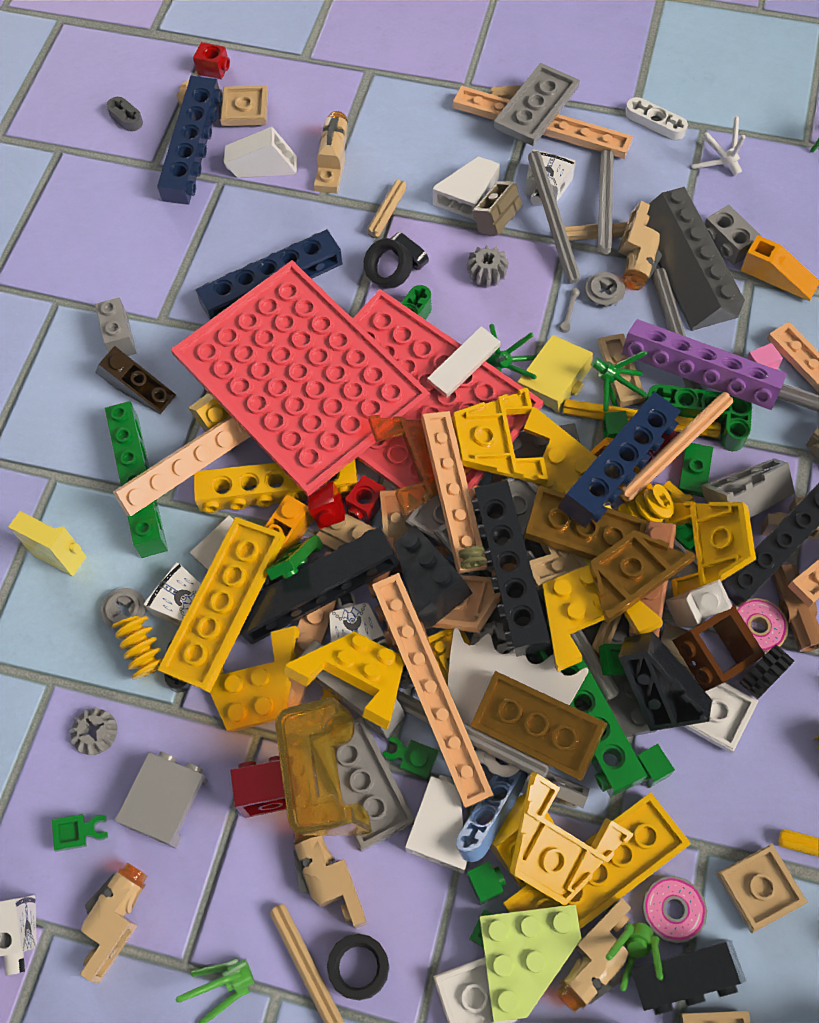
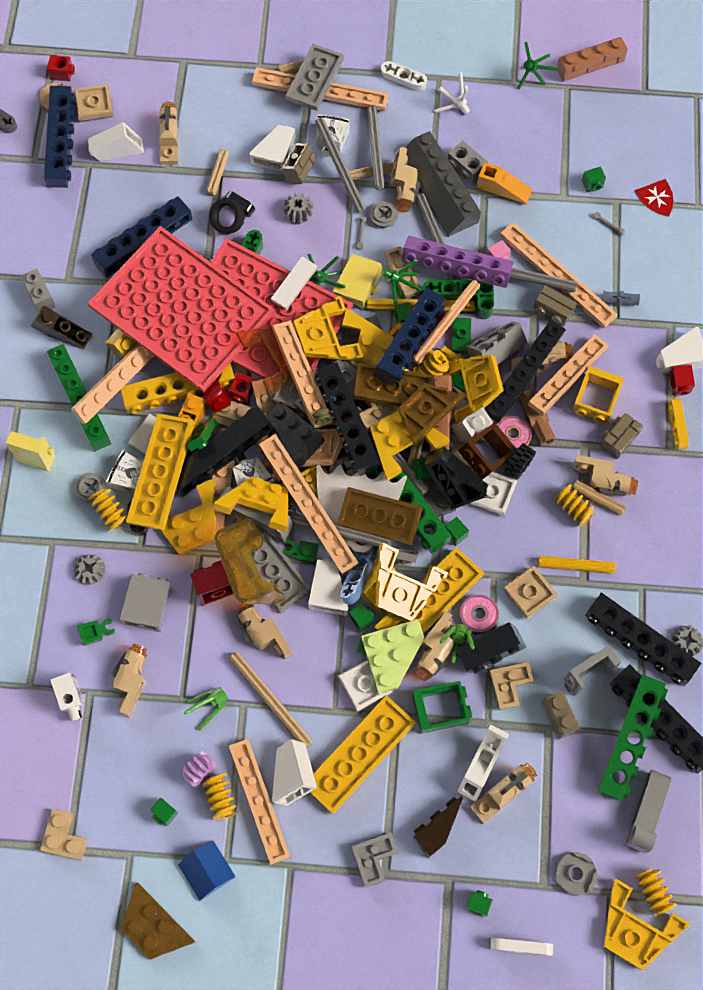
camera: 15 degrees left, 5 degrees up
black tyre [327,933,389,1001] -> none

